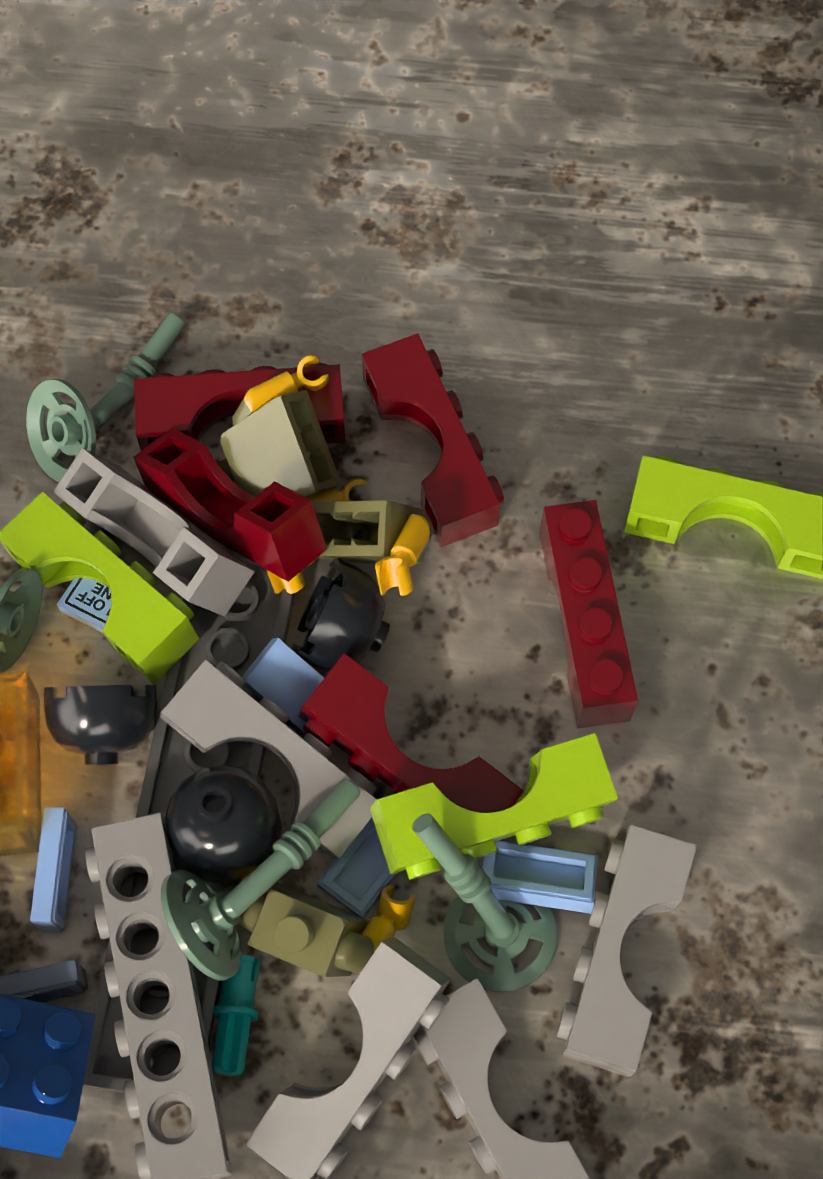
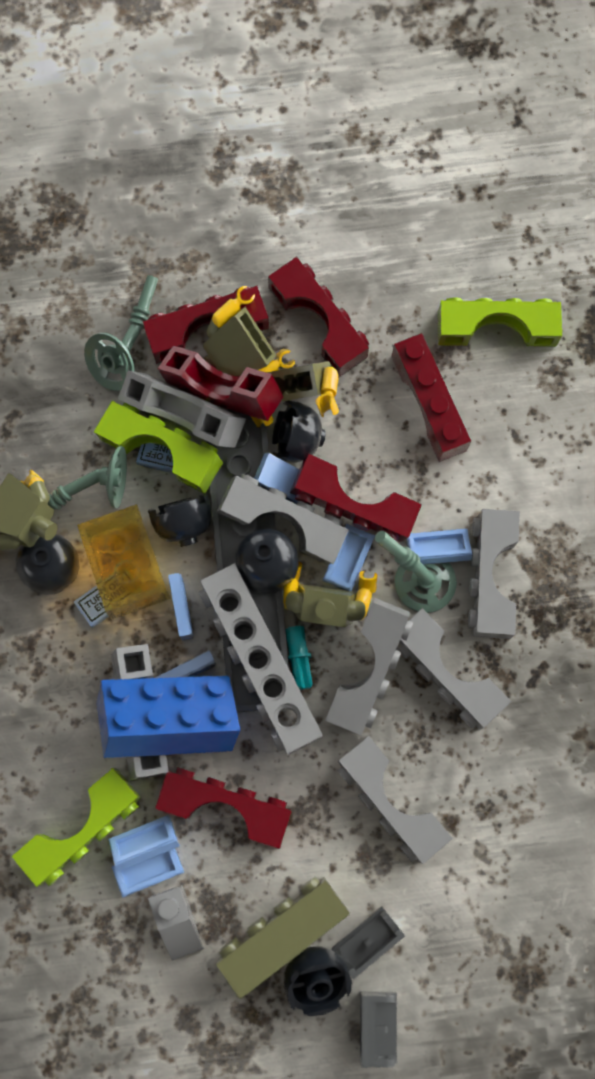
camera: 15 degrees left, 10 degrees up
sand green dish [161,779,360,980] -> none
lime arch [369,733,618,880] -> none

